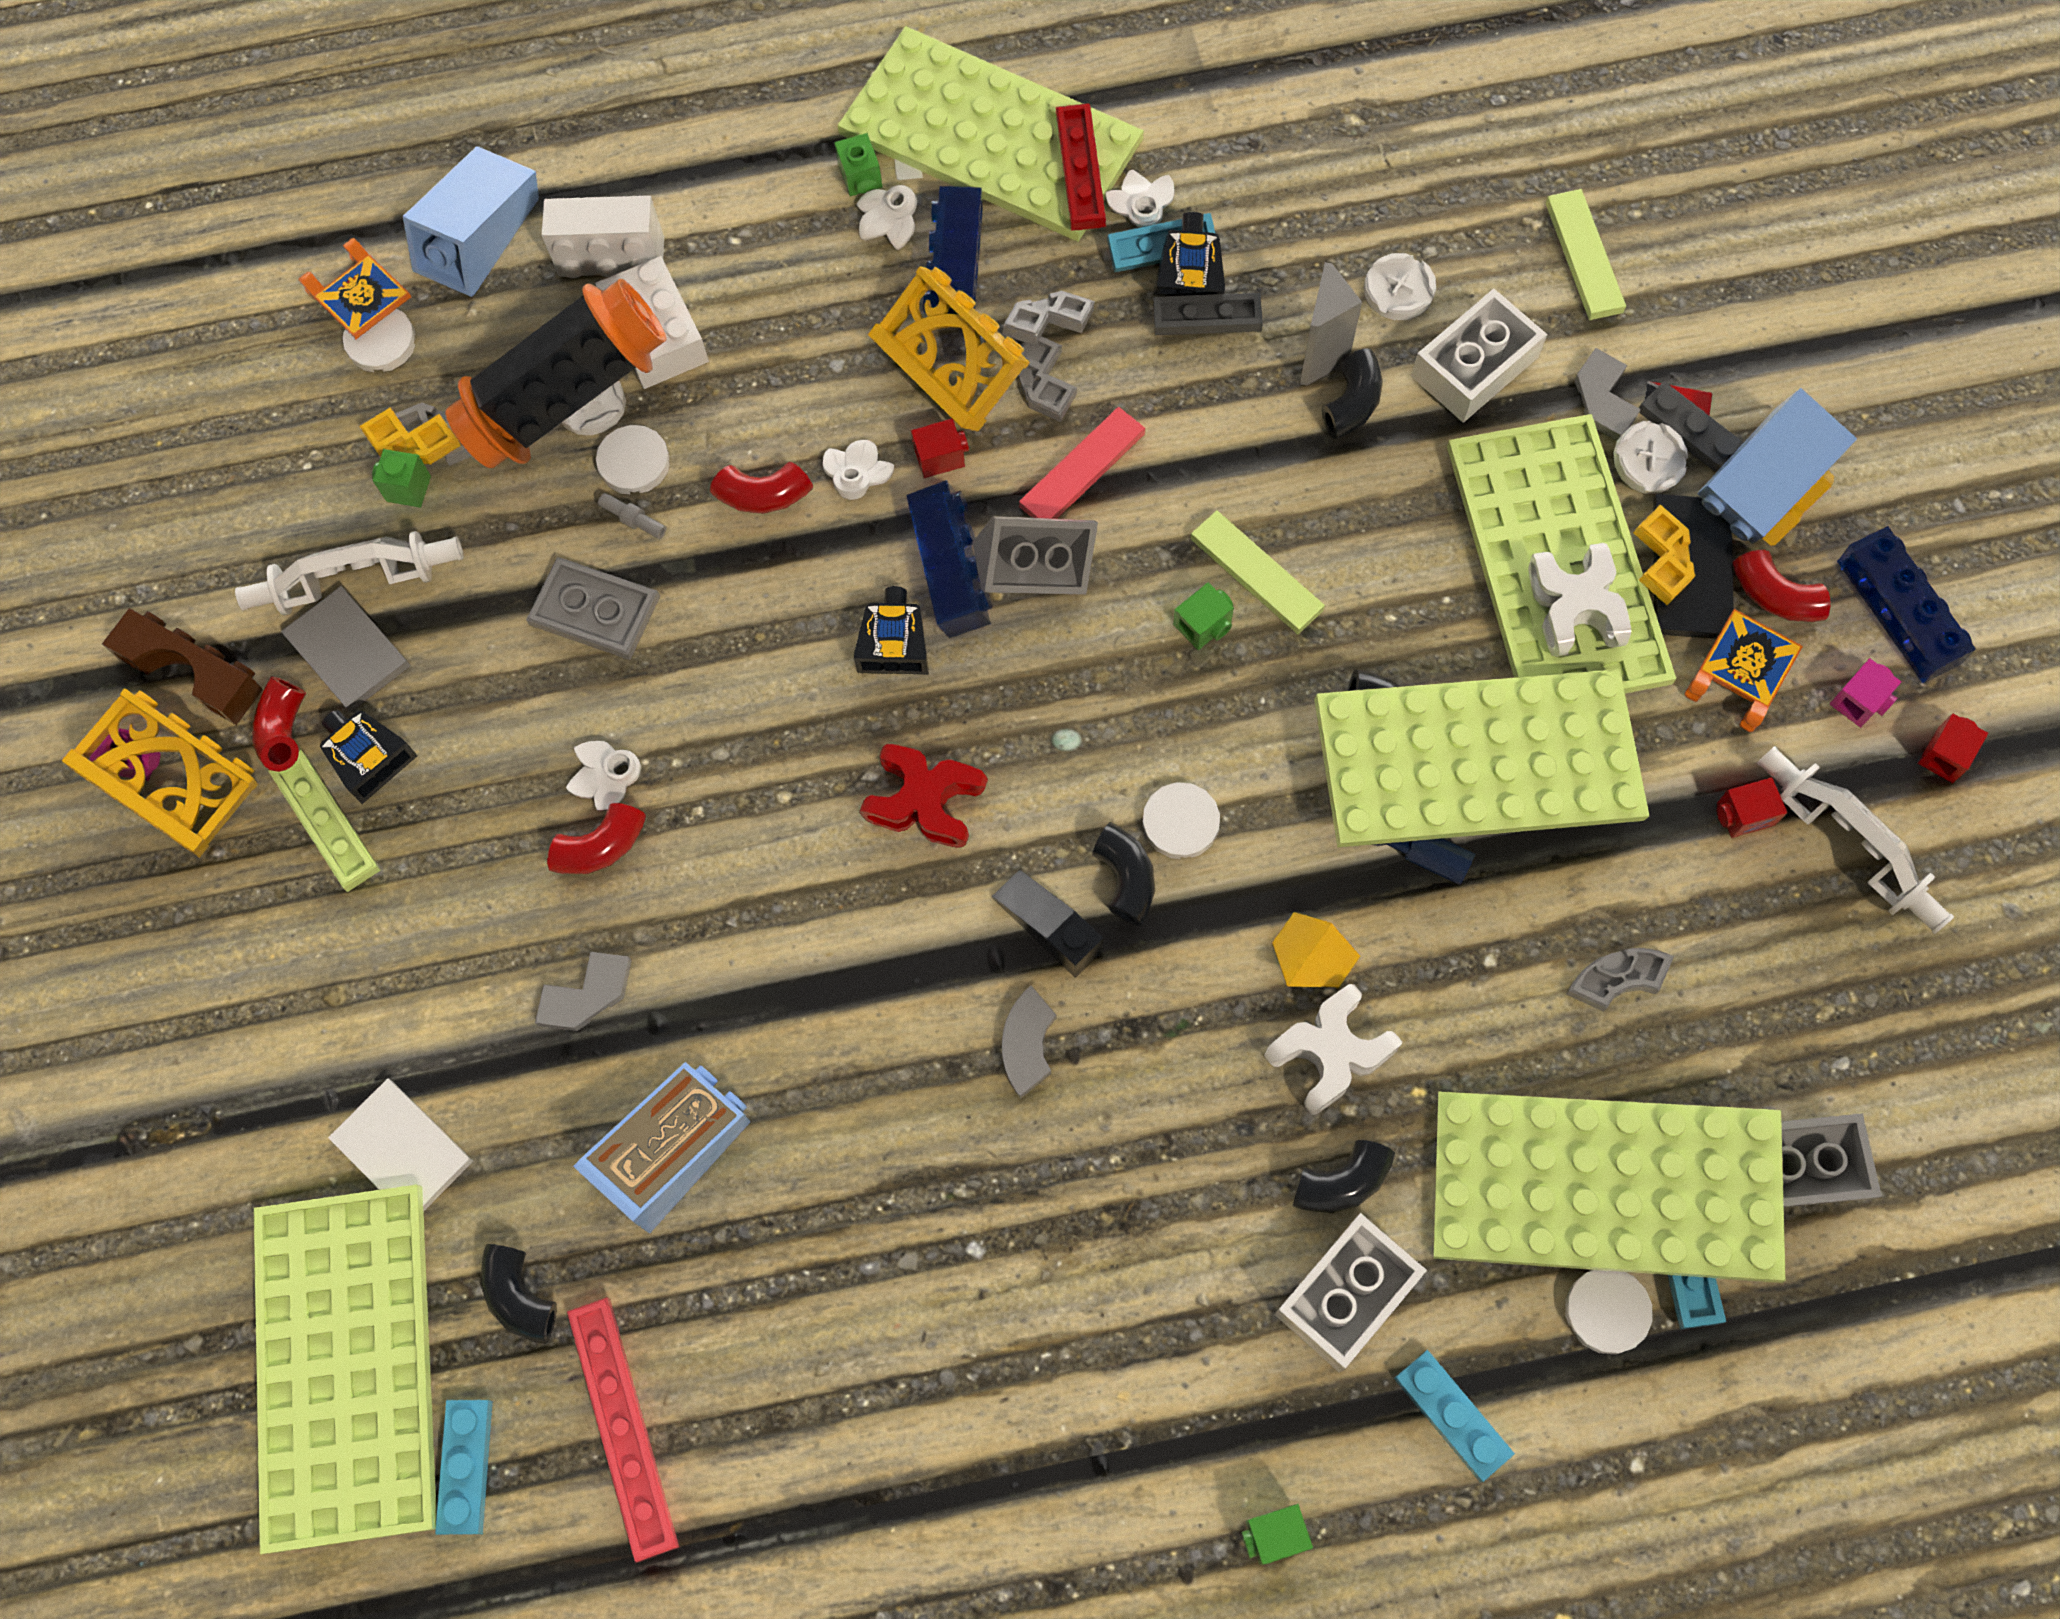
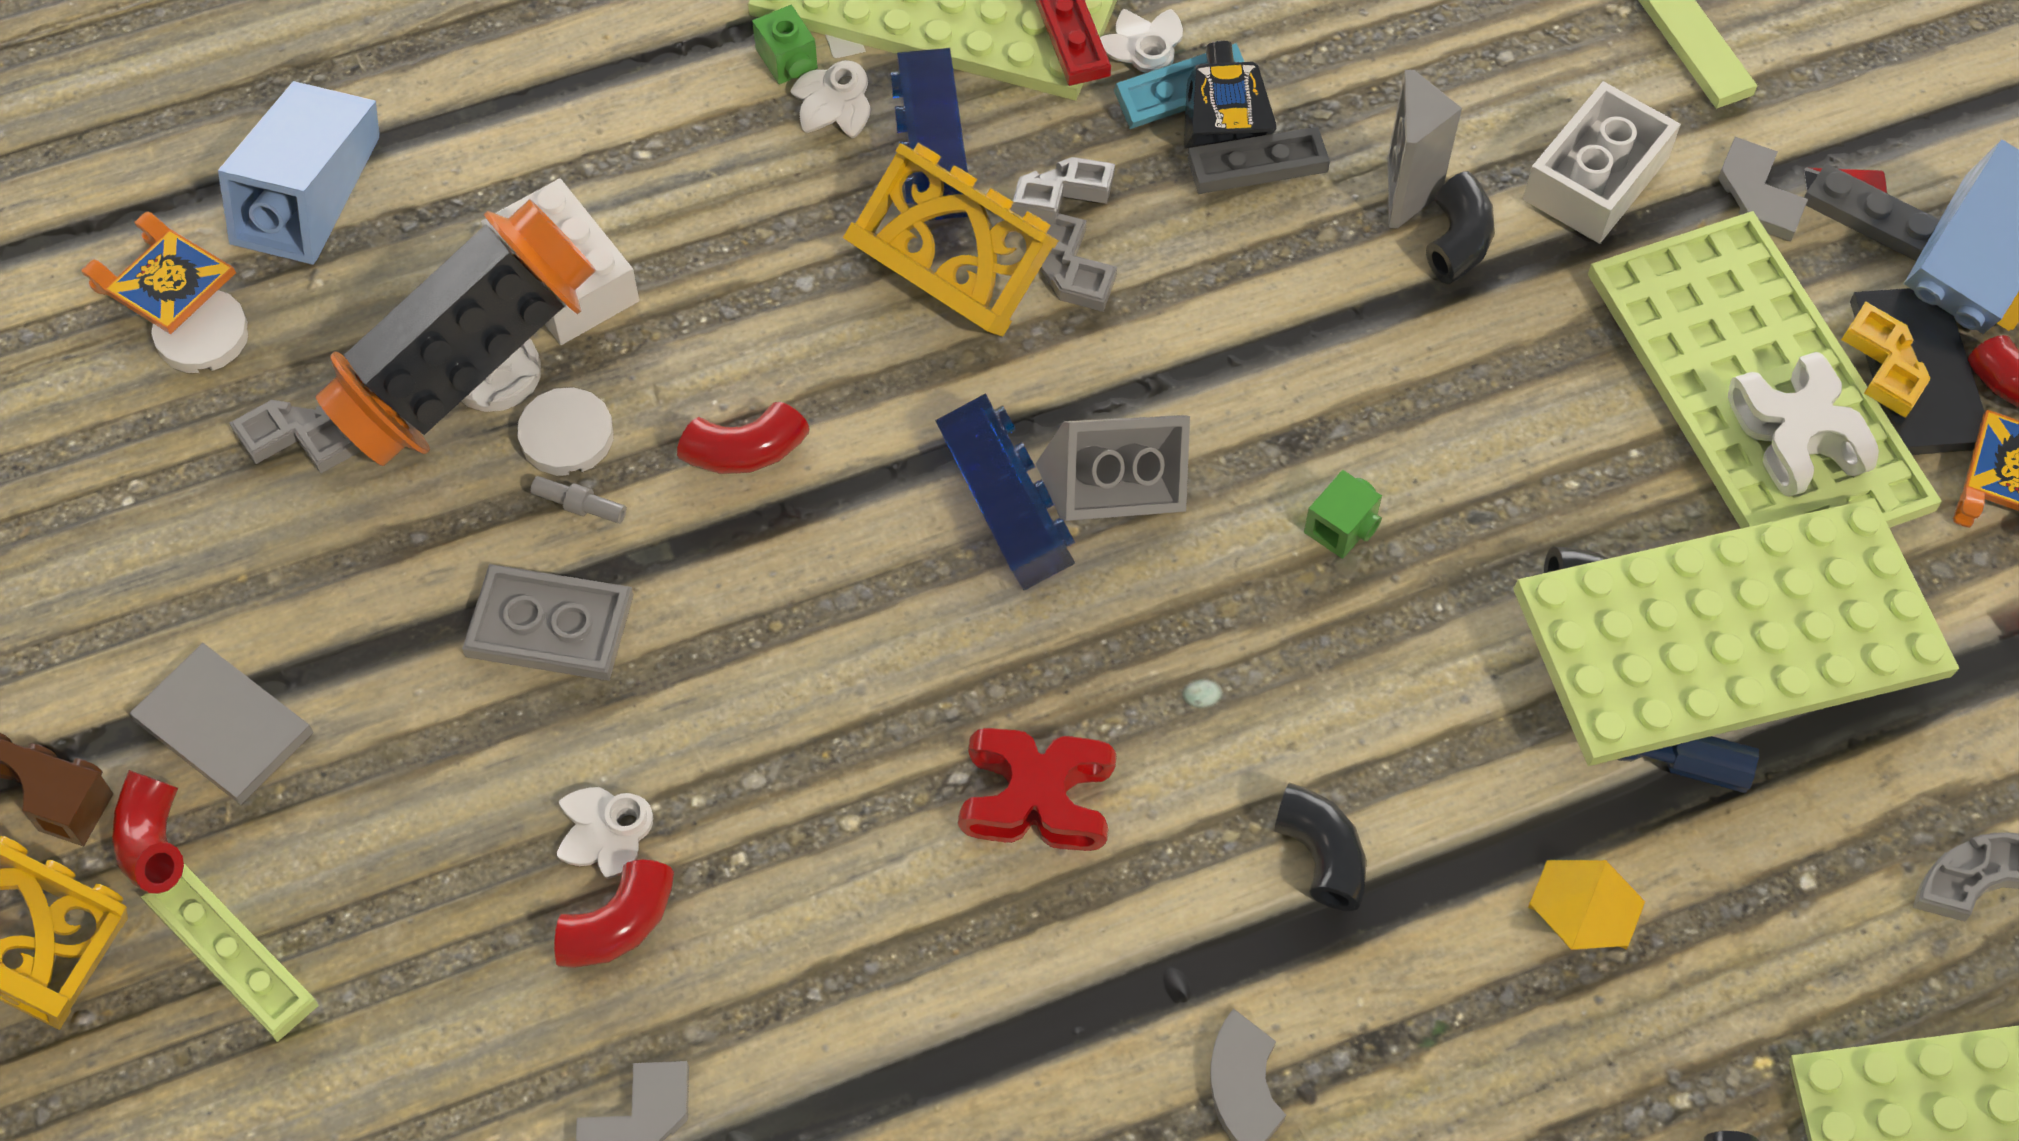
camera: 15 degrees left, 10 degrees down
white plate [235,531,464,616] -> none
torso [320,710,417,804] -> none
yellow tile [359,408,461,465] -> none
bright green brick [372,449,431,508] -> none
white brick [542,196,664,278] -> none
white plate [823,440,894,500] -> none
torso [854,586,929,675] -> none
red brick [911,418,969,479] -> none
black slope [992,870,1103,978] -> none
coral tile [1019,406,1145,519] -> none
white tile [1143,782,1220,859] -> none
yellowish green tile [1191,510,1325,635] -> none
white piece [1264,984,1402,1115] -> none
white tile [1364,253,1436,320] -> none
white tile [1613,421,1688,494] -> none

